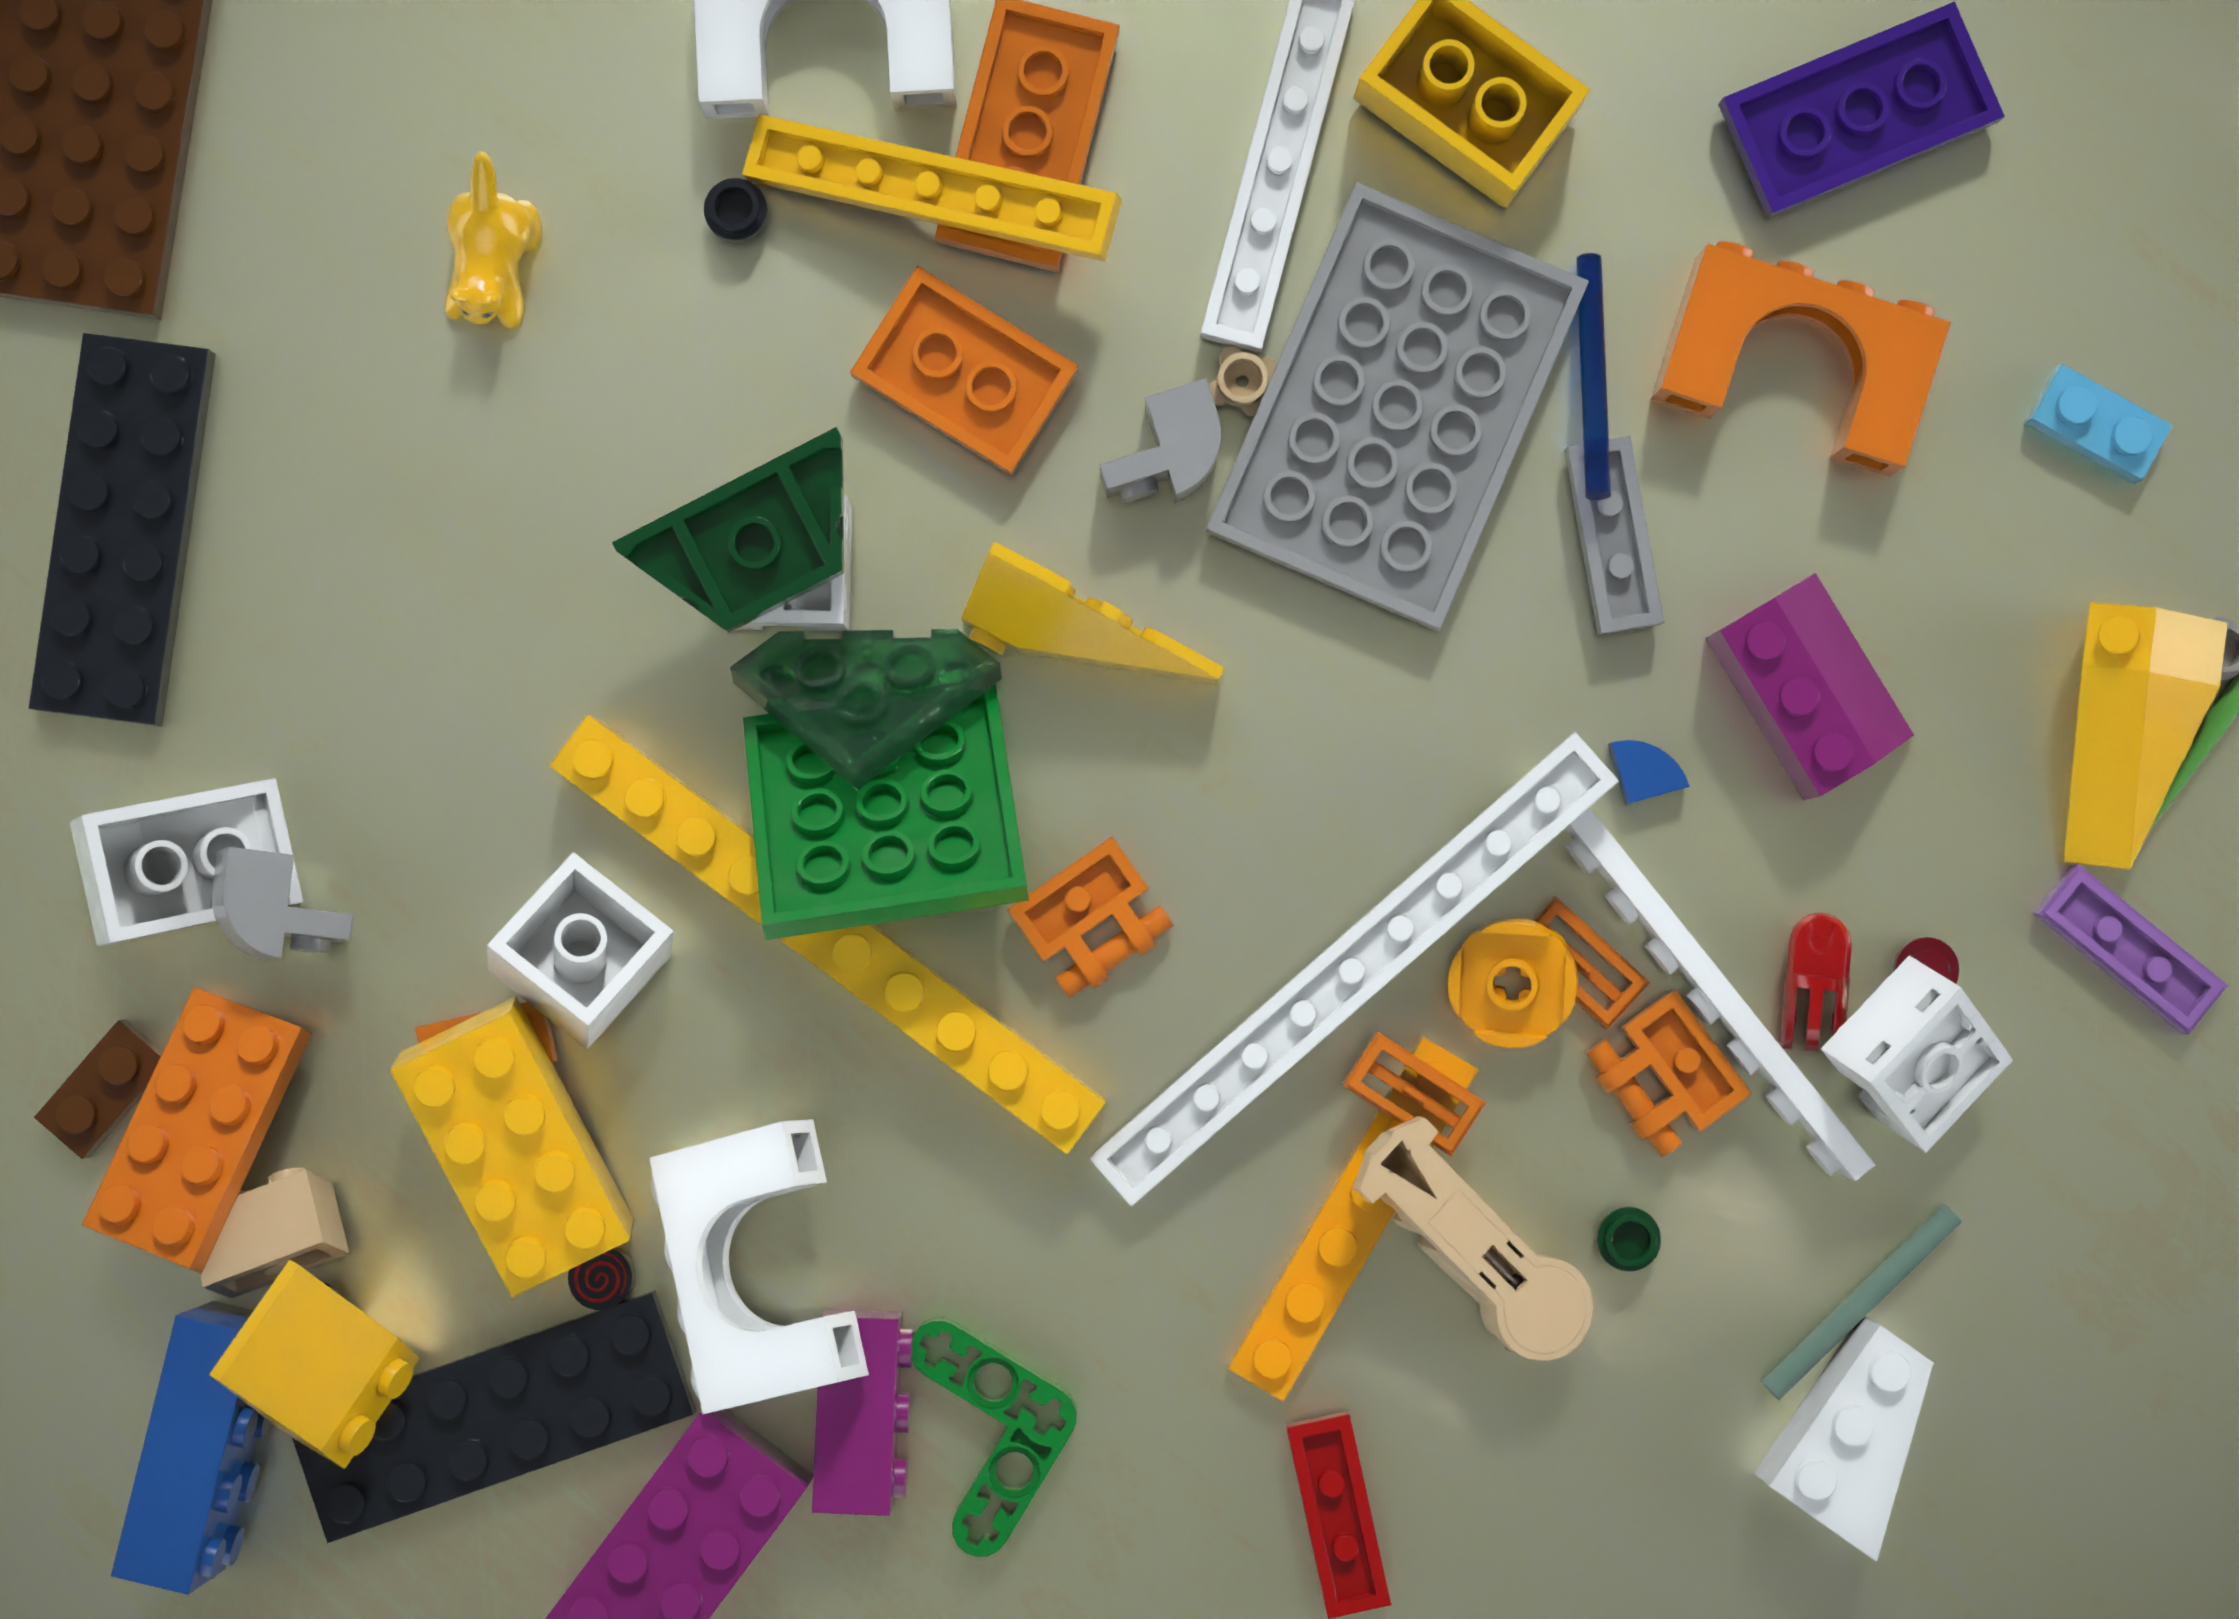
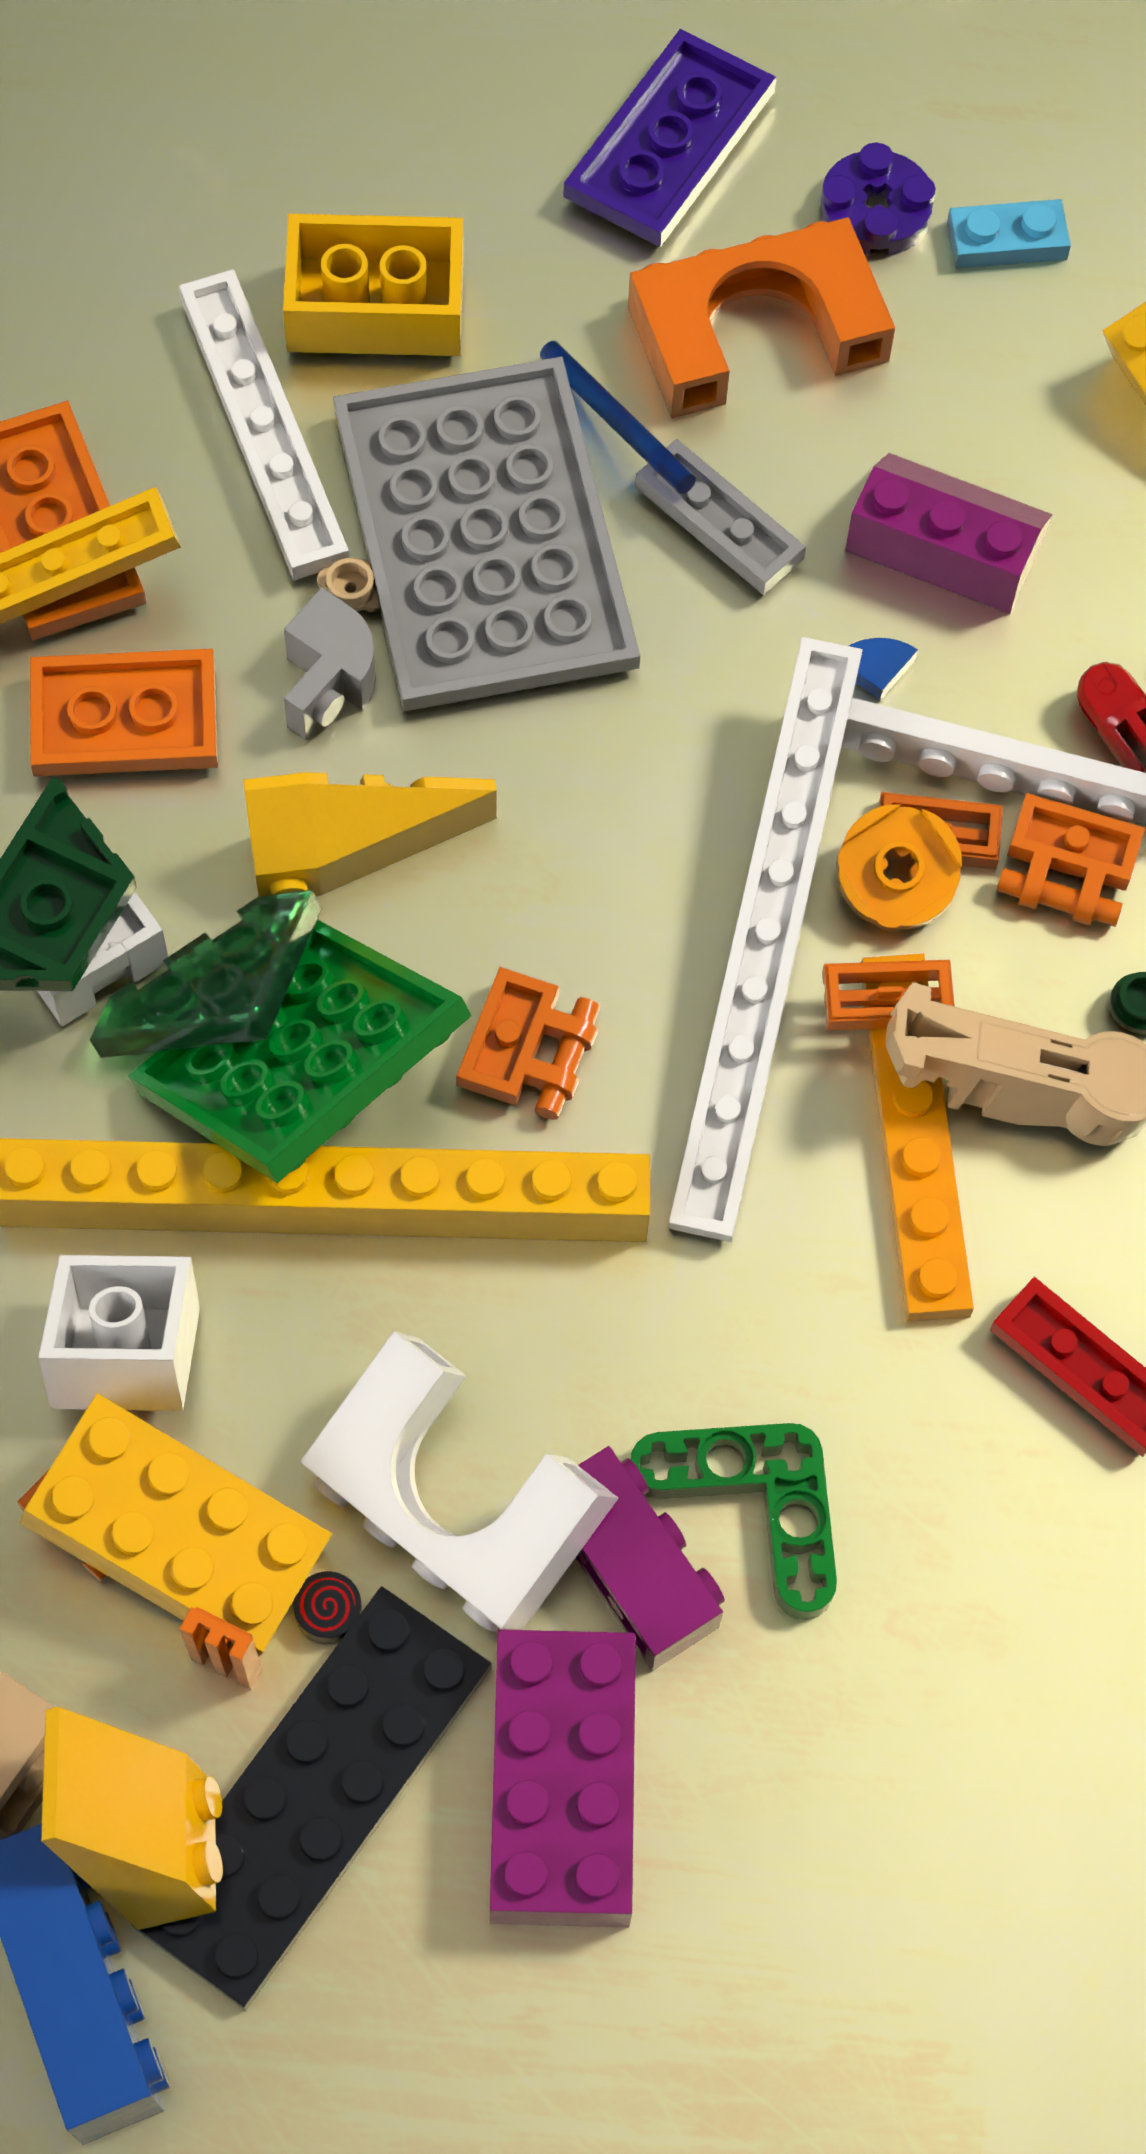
camera: 35 degrees left, 20 degrees down
none -> orange tile [179,1606,262,1690]
none -> dark purple plate [820,142,936,255]

